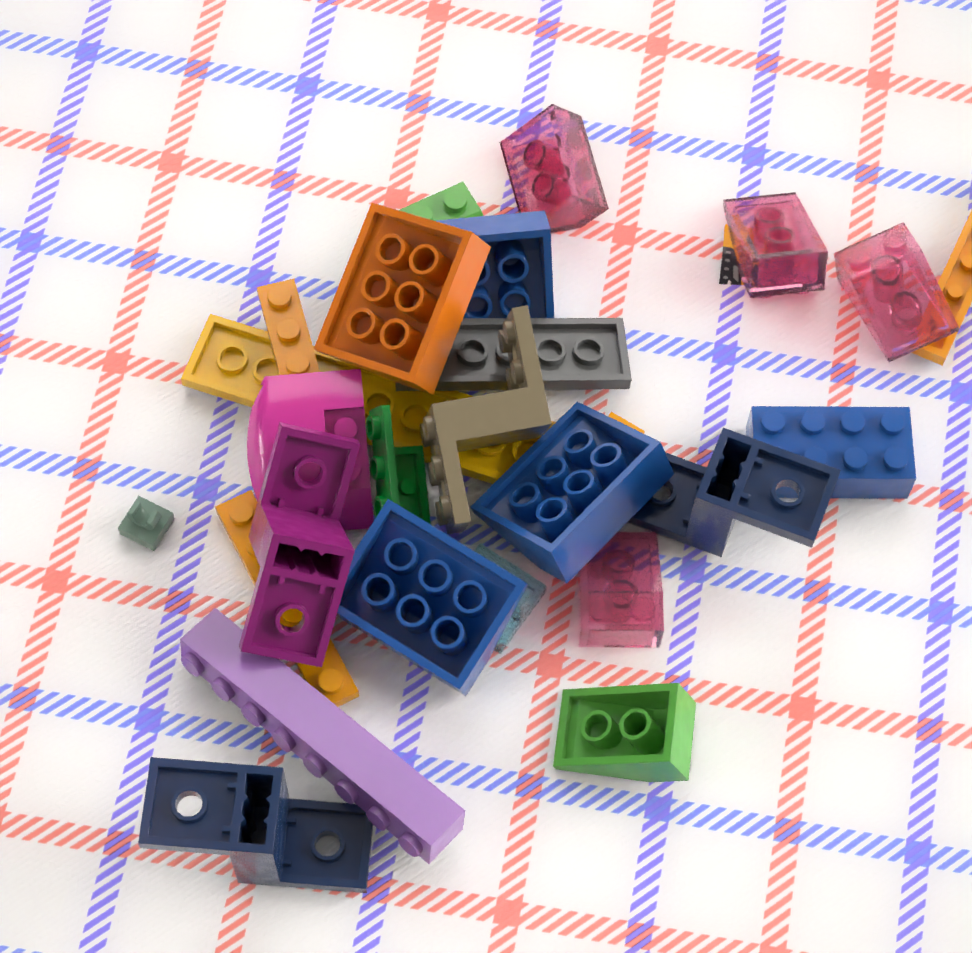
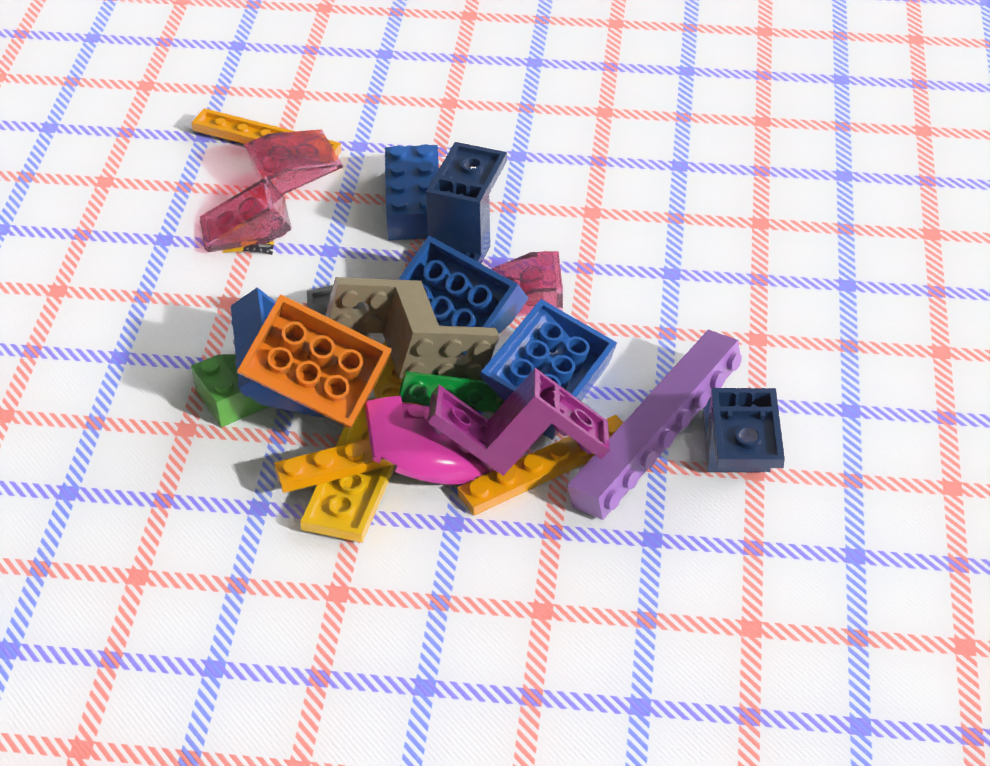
camera: 90 degrees left, 20 degrees down
sand green tile [118,495,175,551] -> none
clear pink slope [499,104,609,233] -> none
bright green slope [553,683,696,782] -> none

